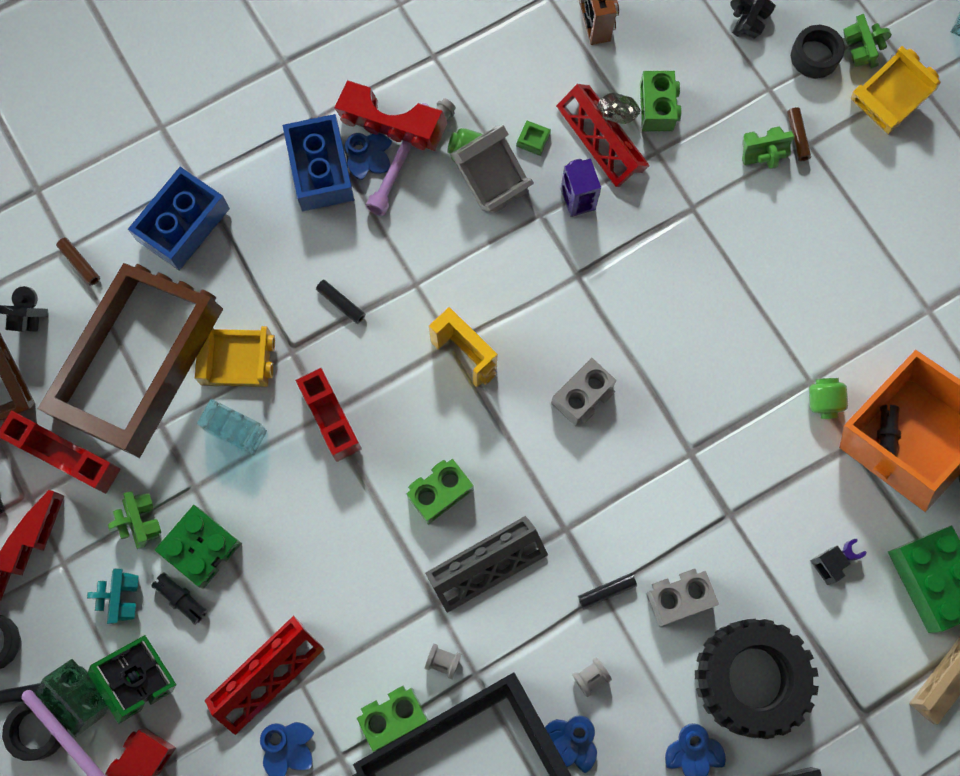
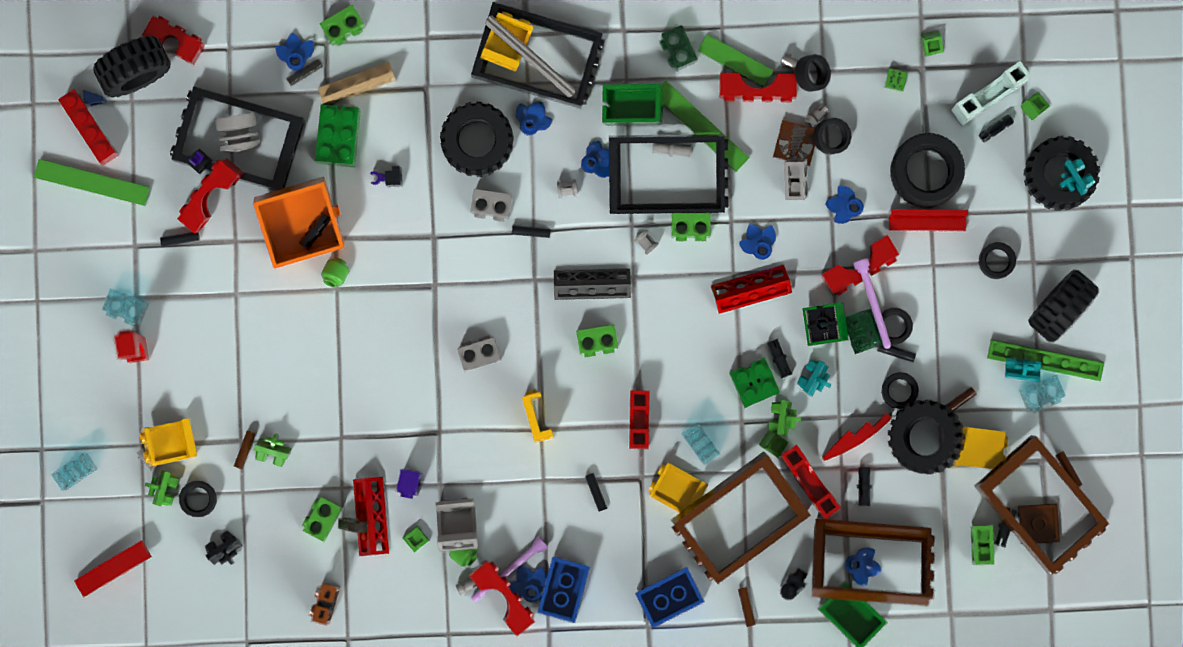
camera: 150 degrees left, 10 degrees up
none -> bright green slope [759,430,789,458]

